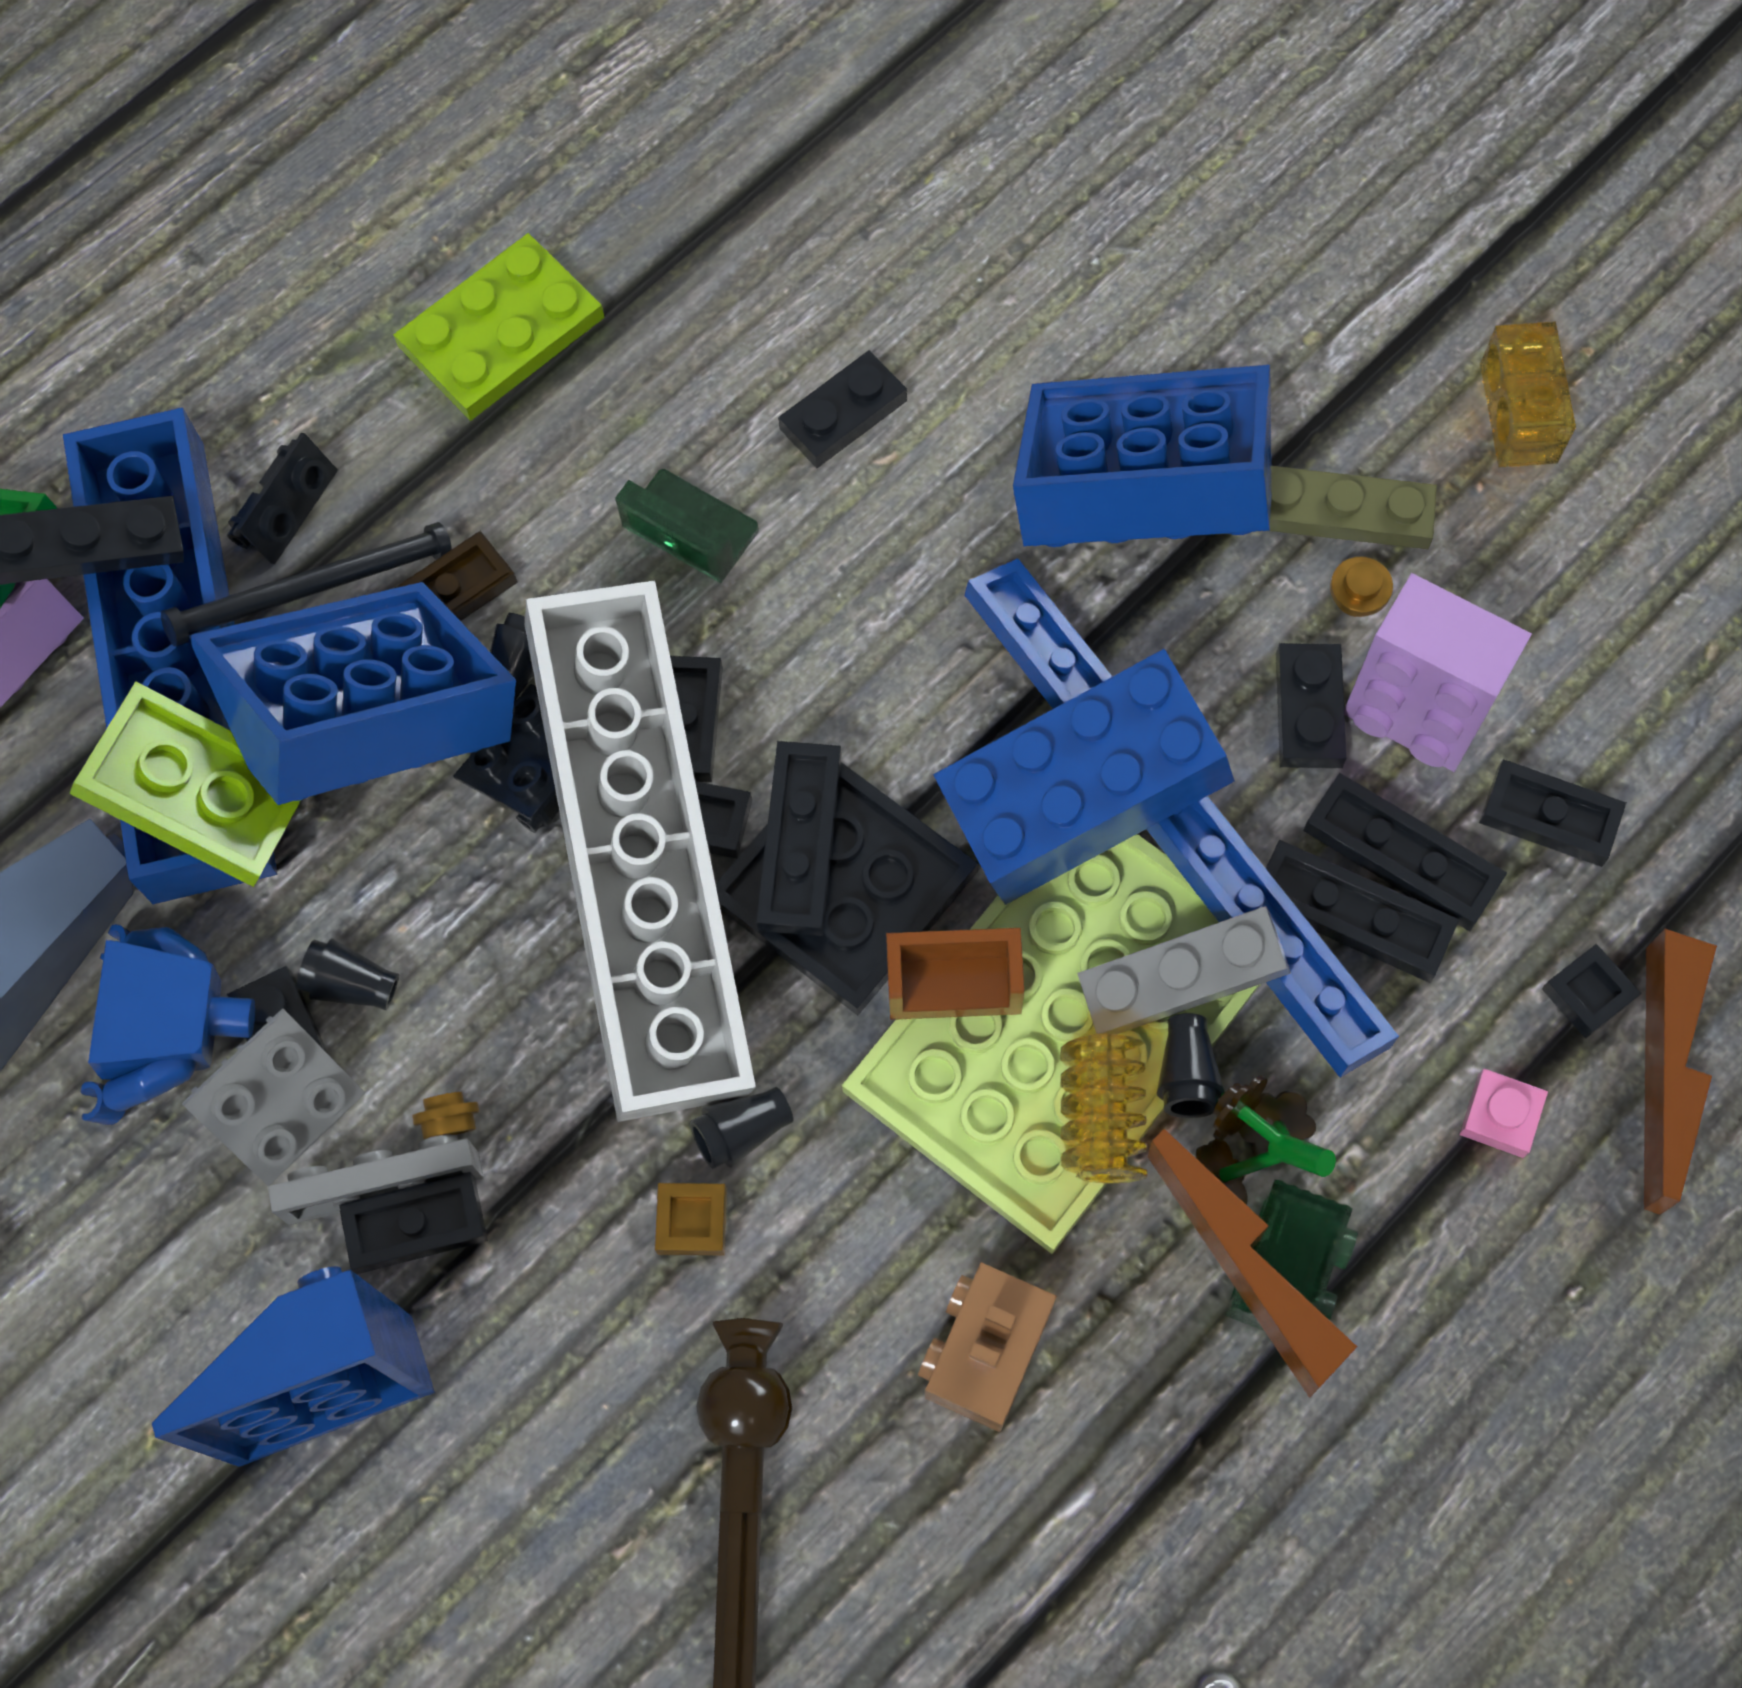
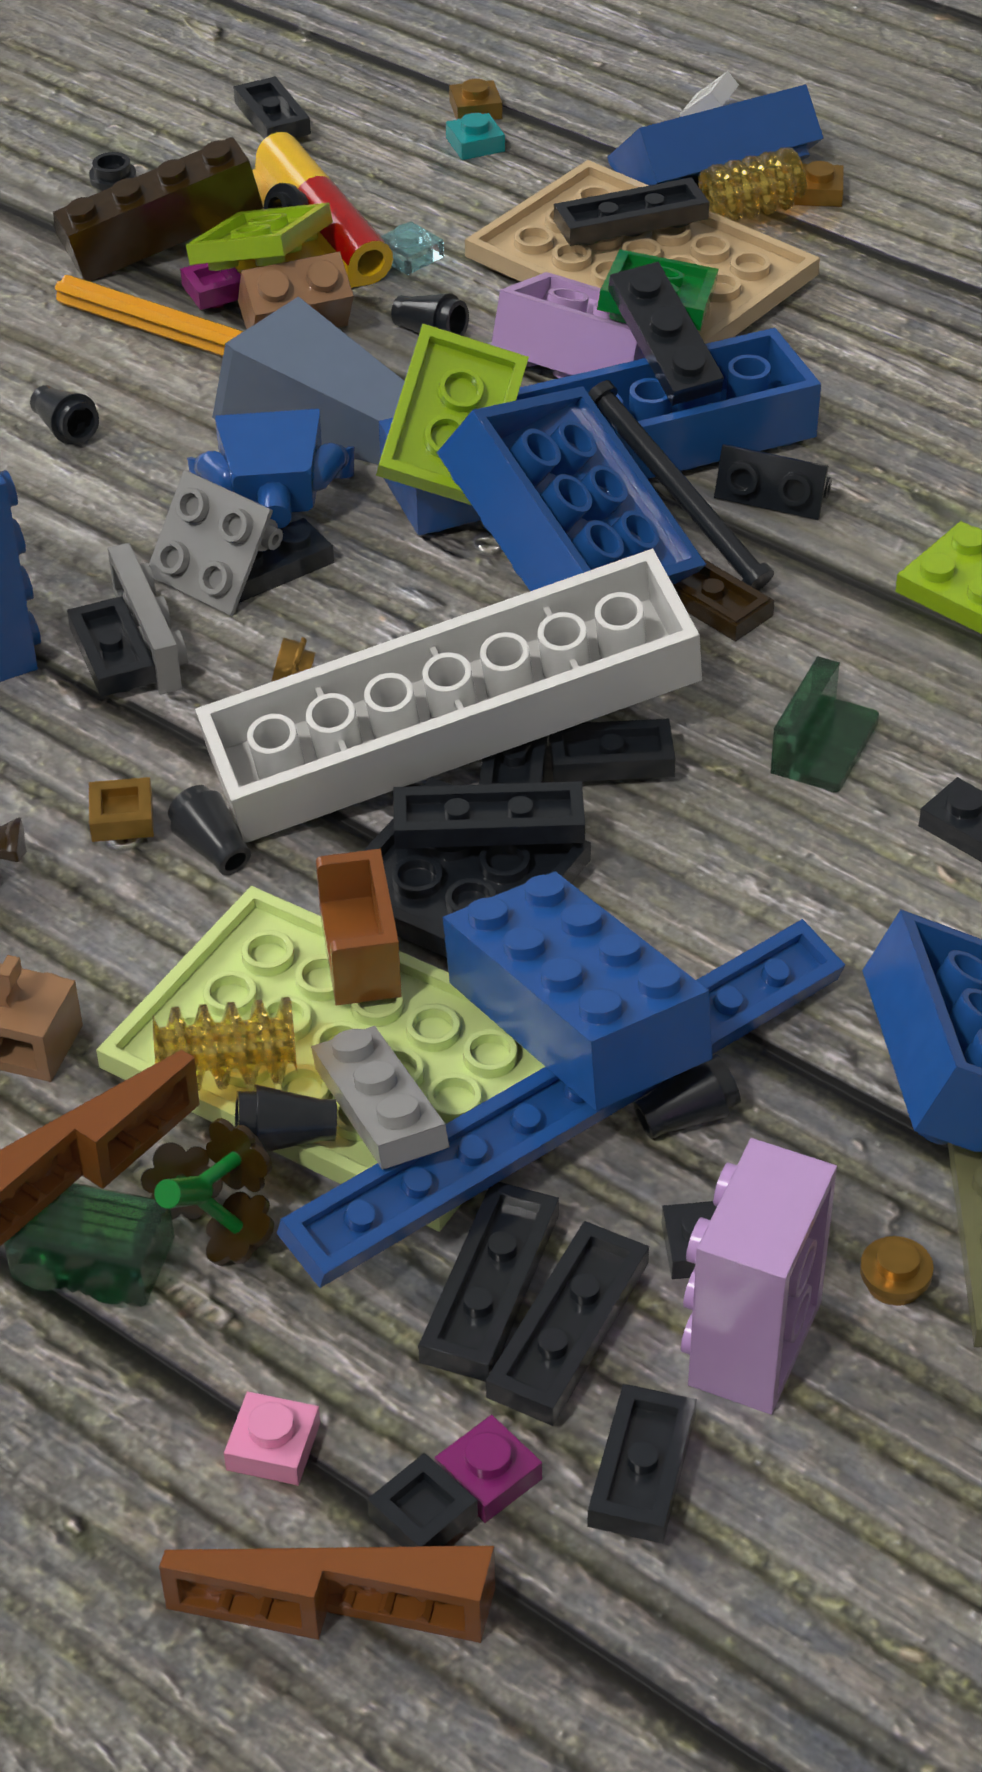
camera: 80 degrees right, 25 degrees down
black cone [296,938,399,1010] -> none
pearl gold plate [412,1092,480,1140] -> none
none -> pearl gold plate [271,637,316,682]
none -> magenta plate [434,1414,542,1523]

